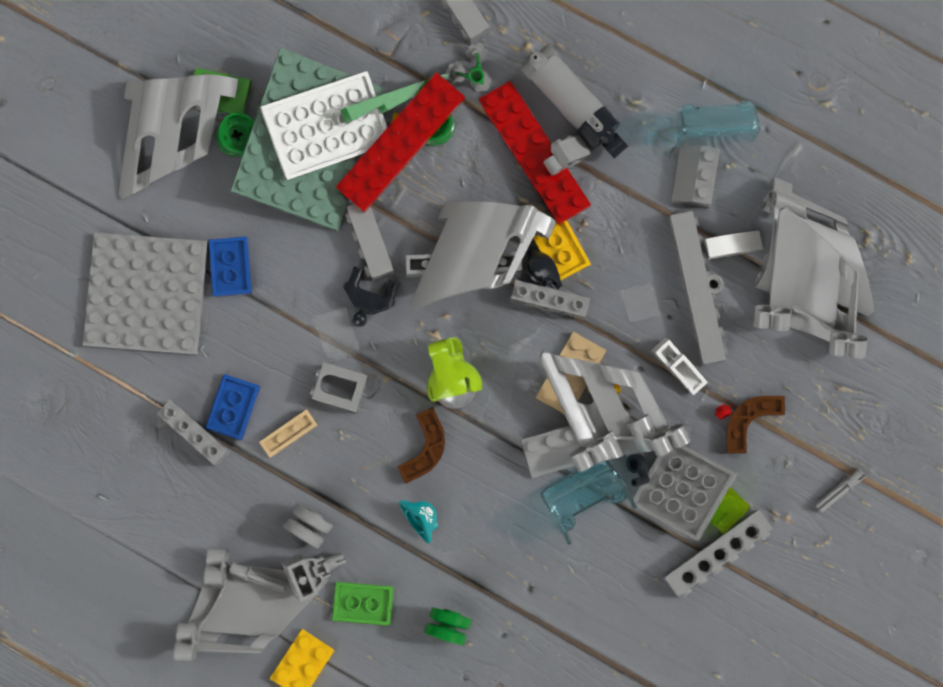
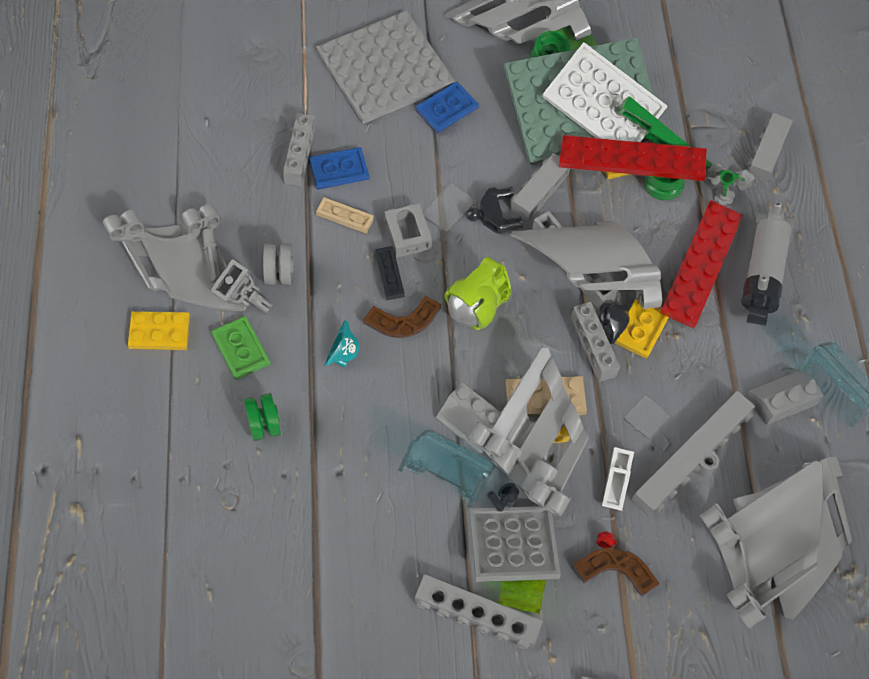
camera: 50 degrees right, 20 degrees down
light grey hinge [543,135,592,176] -> none
white slope [704,231,763,260] -> none
none -> black plate [375,246,405,301]

